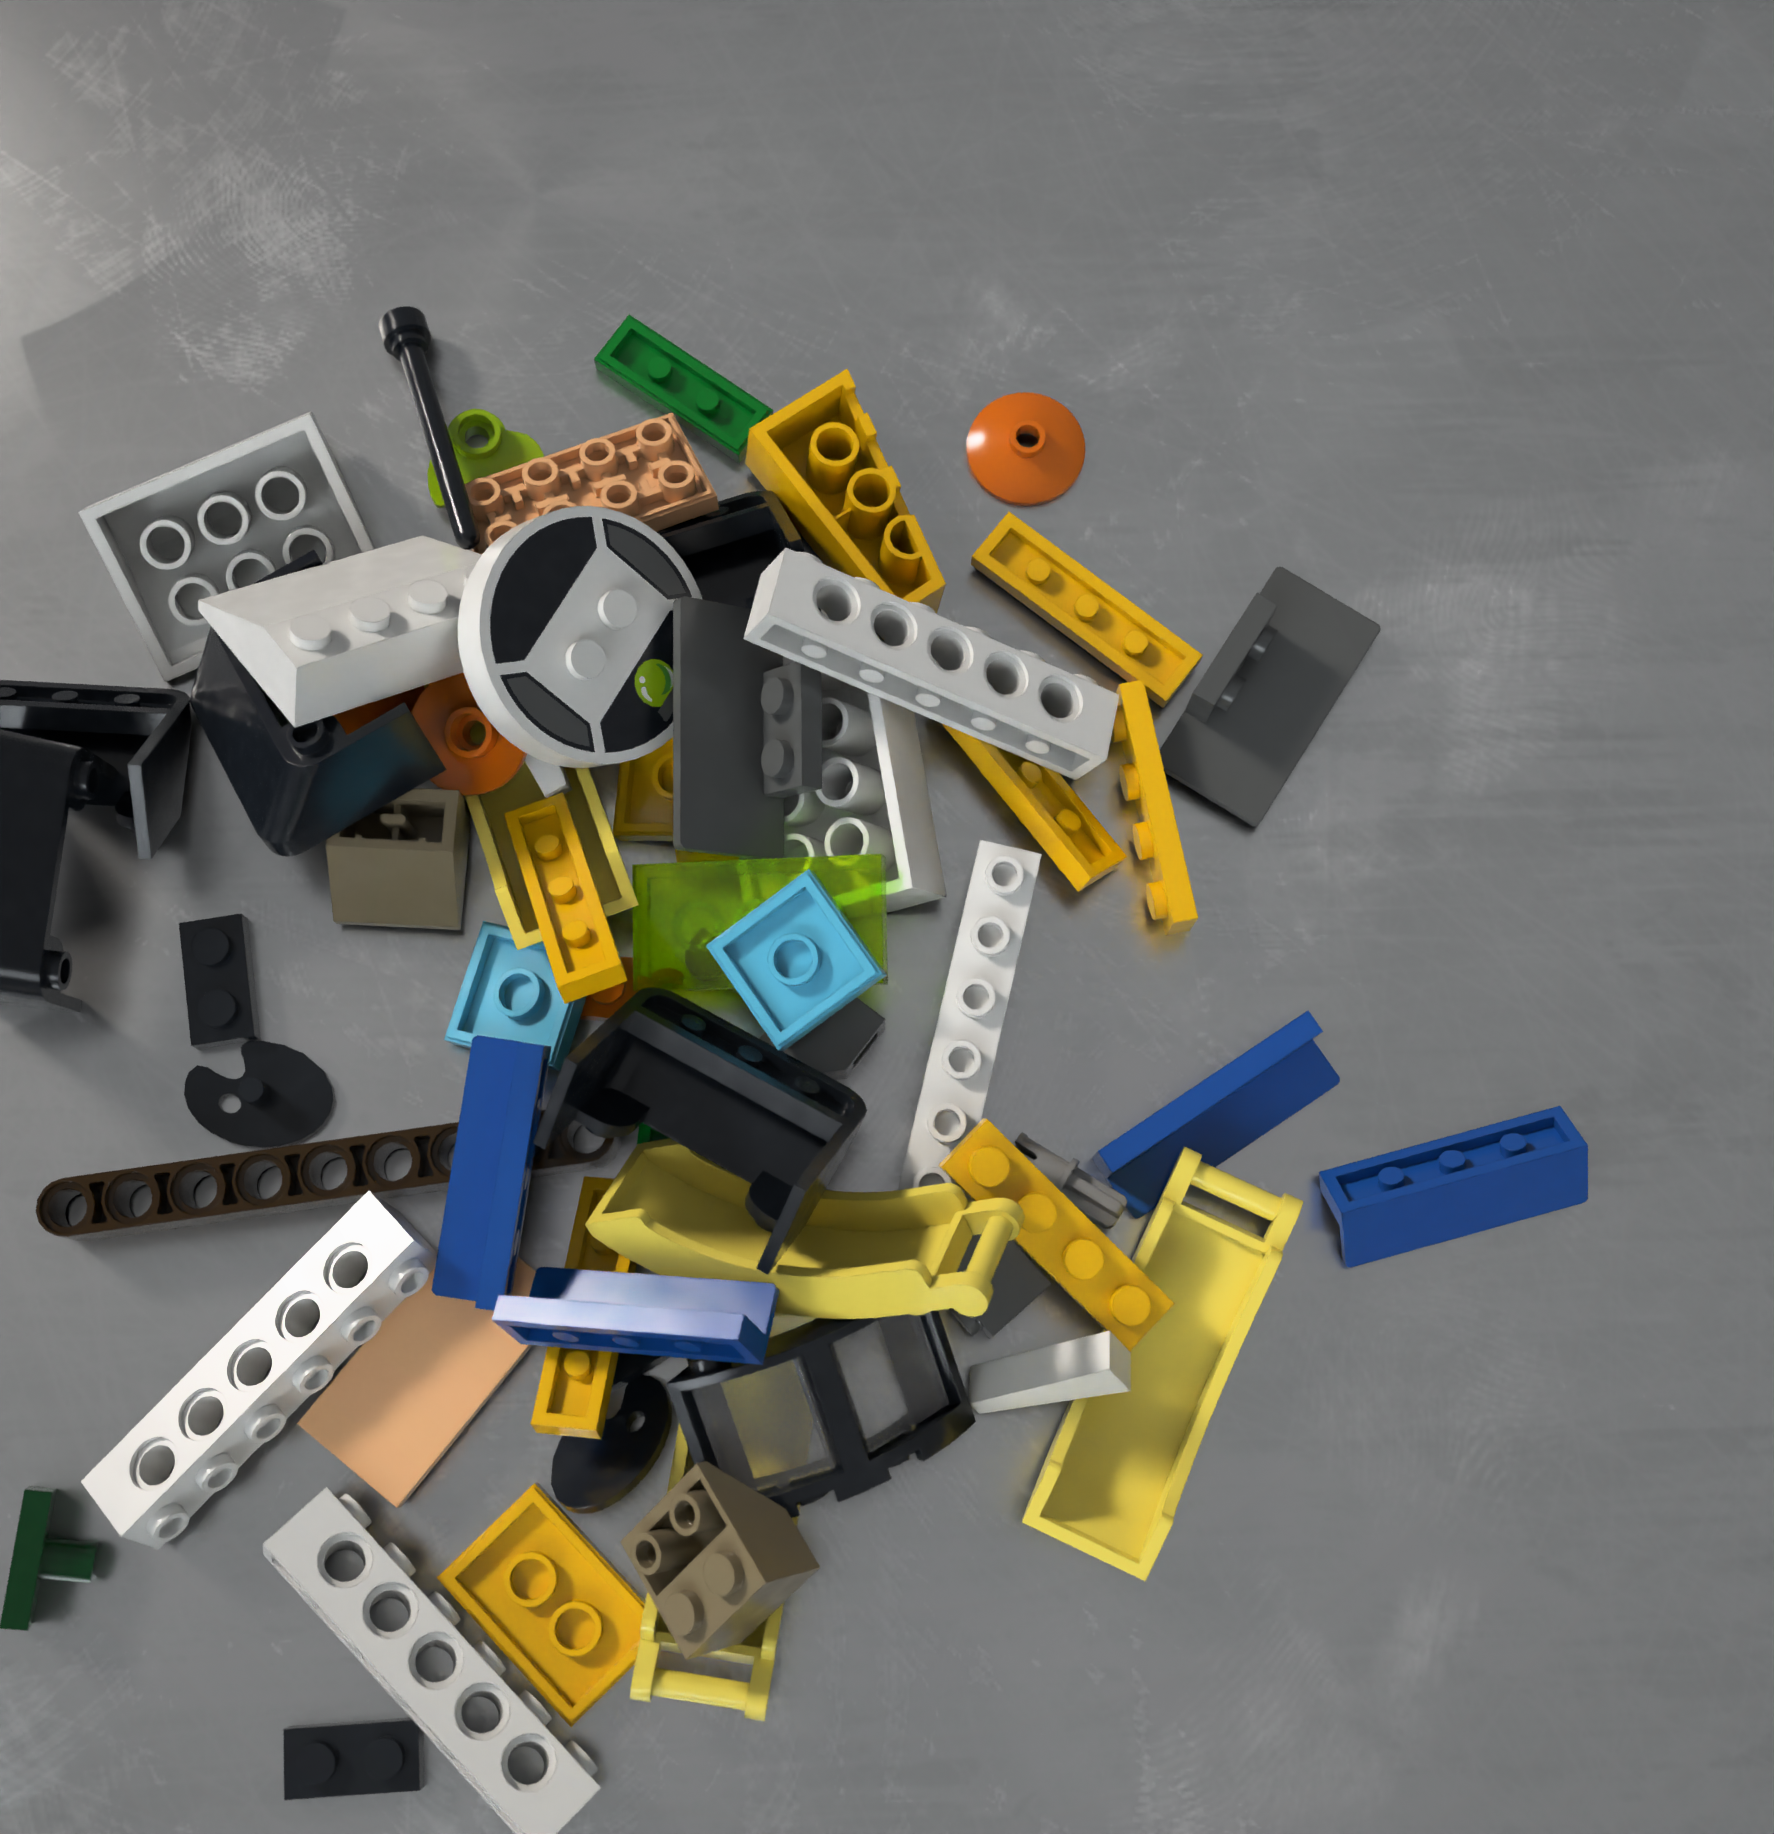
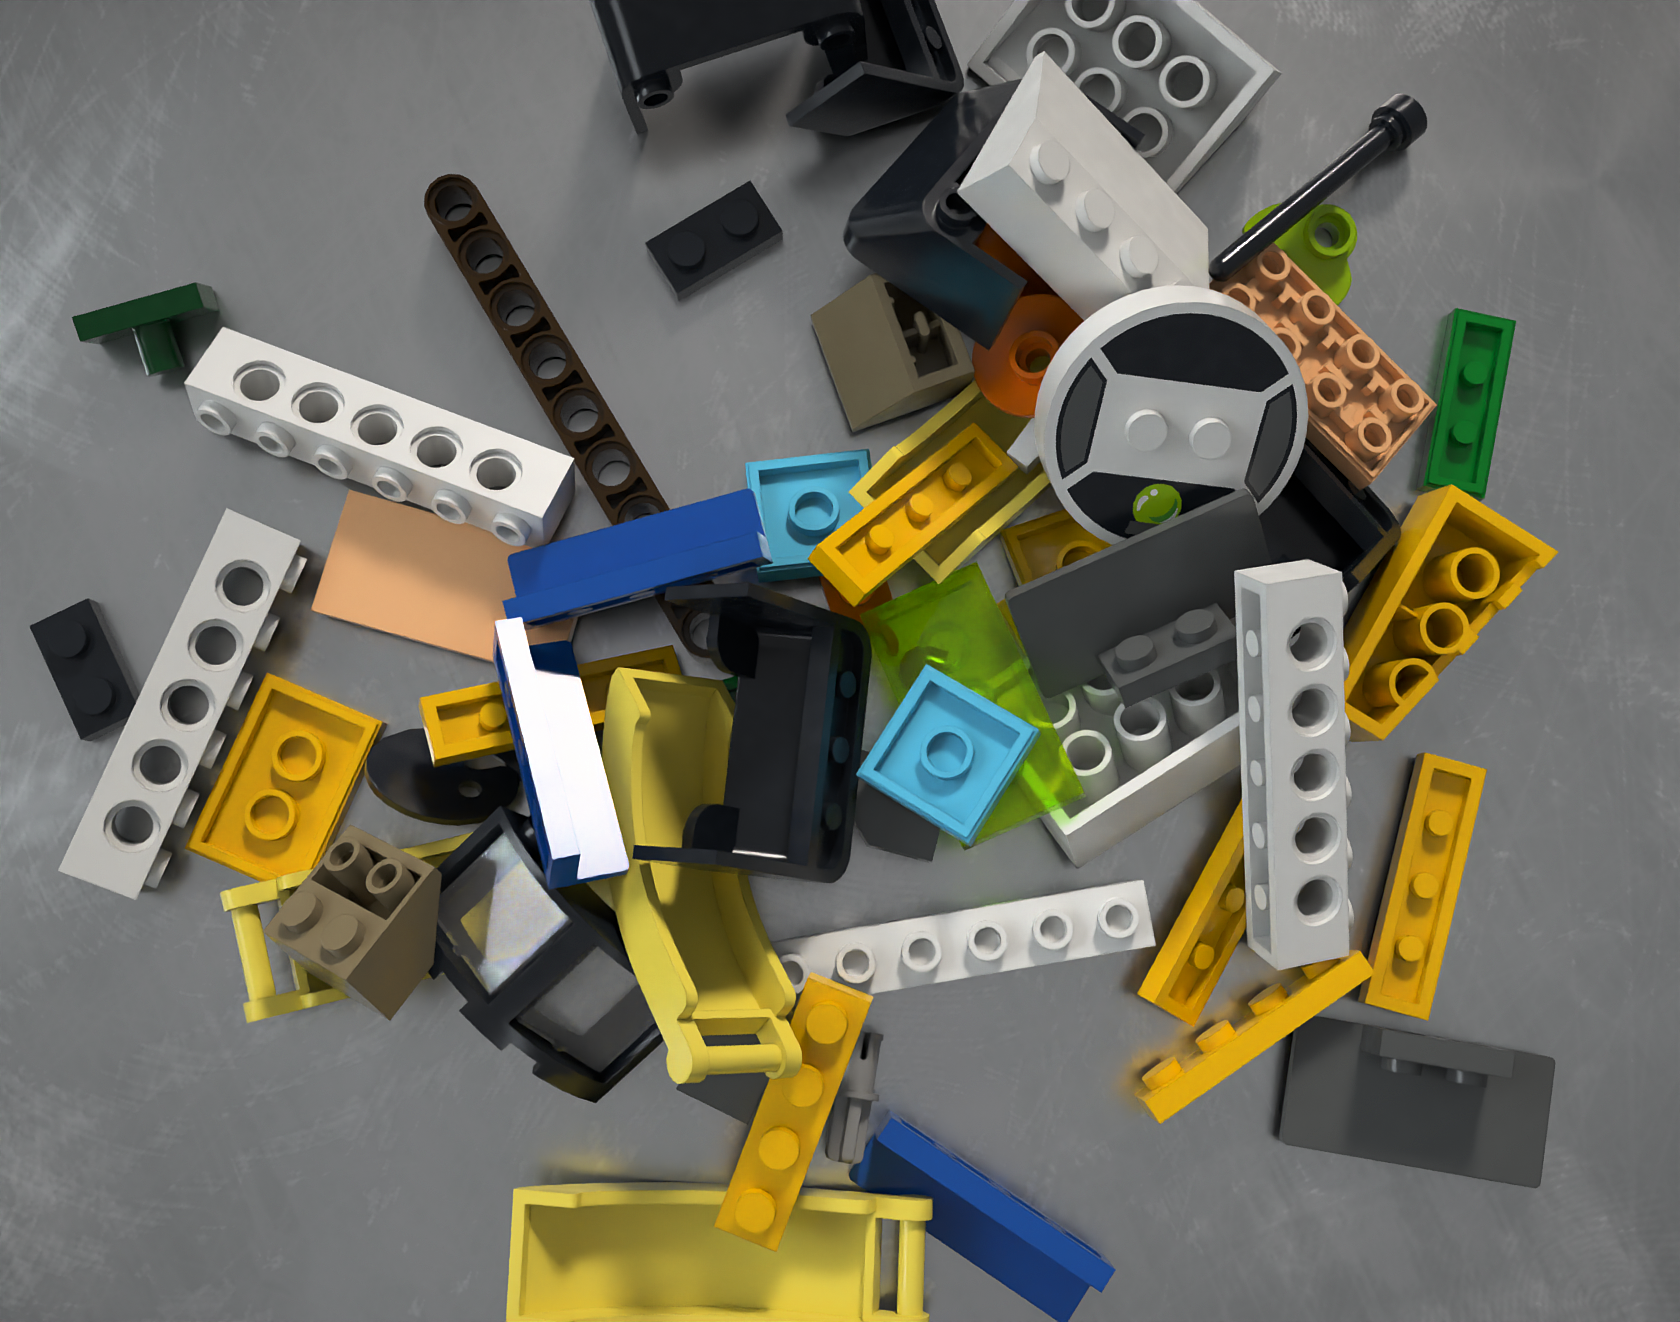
camera: 65 degrees right, 5 degrees up
black piece [184,1041,335,1148] -> none
orange dish [966,392,1085,506] -> none
white piece [969,1330,1131,1414] -> none

